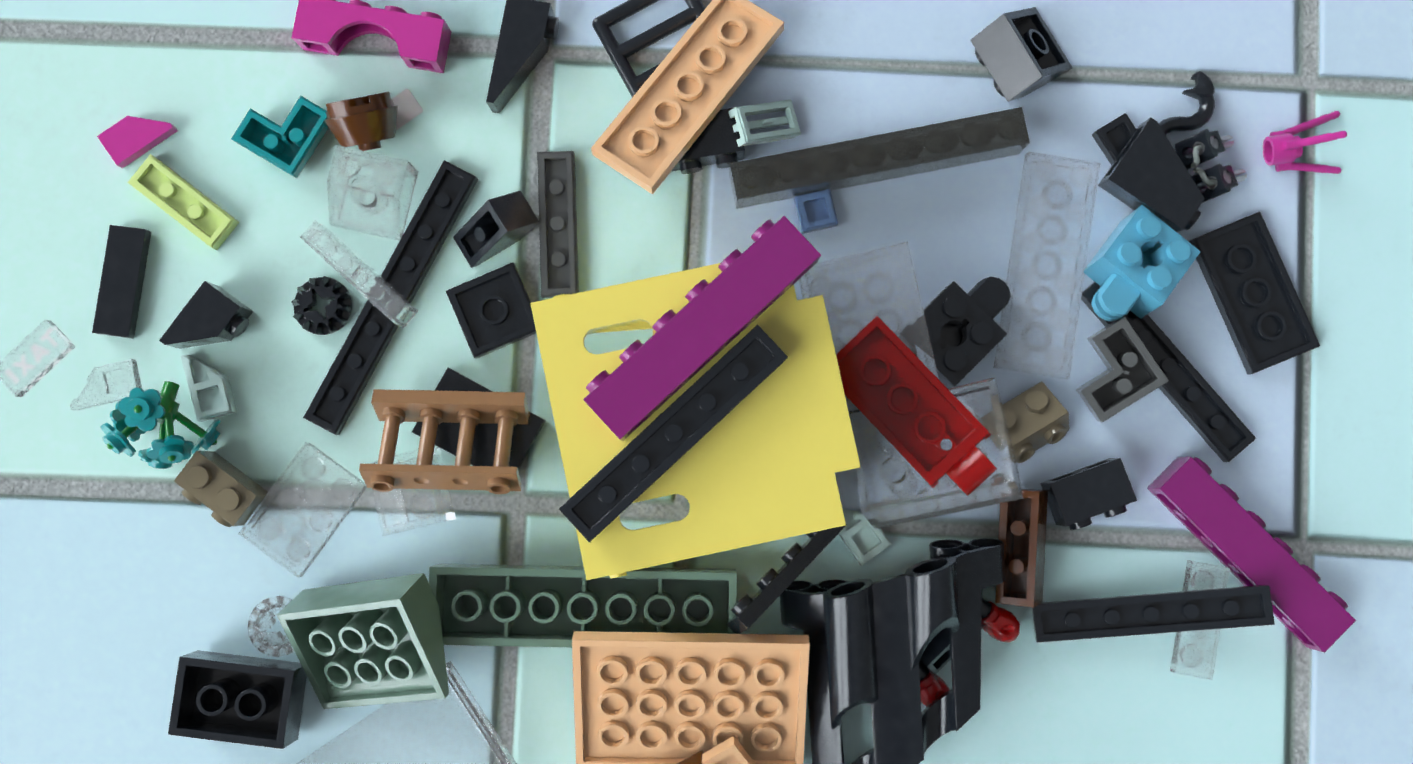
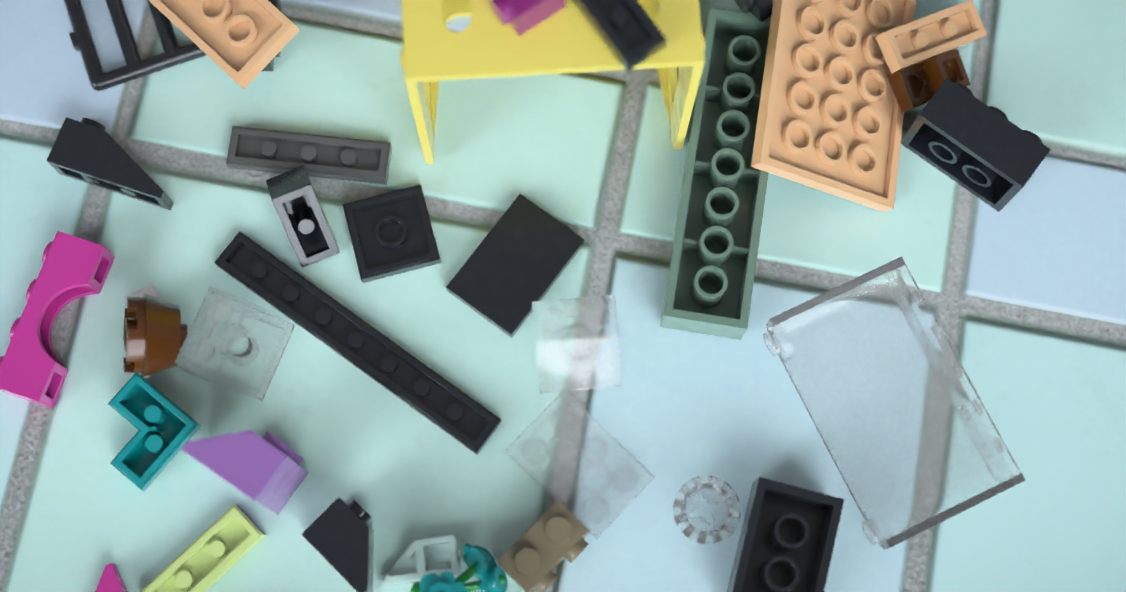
camera: 85 degrees left, 10 degrees down
sand green slope [277,573,449,709] -> none
black gear [291,276,352,335] -> none
clear piece [300,220,418,328] -> none
medium nougat fence [359,389,529,494] -> none
none -> medium lavender slope [181,430,308,515]

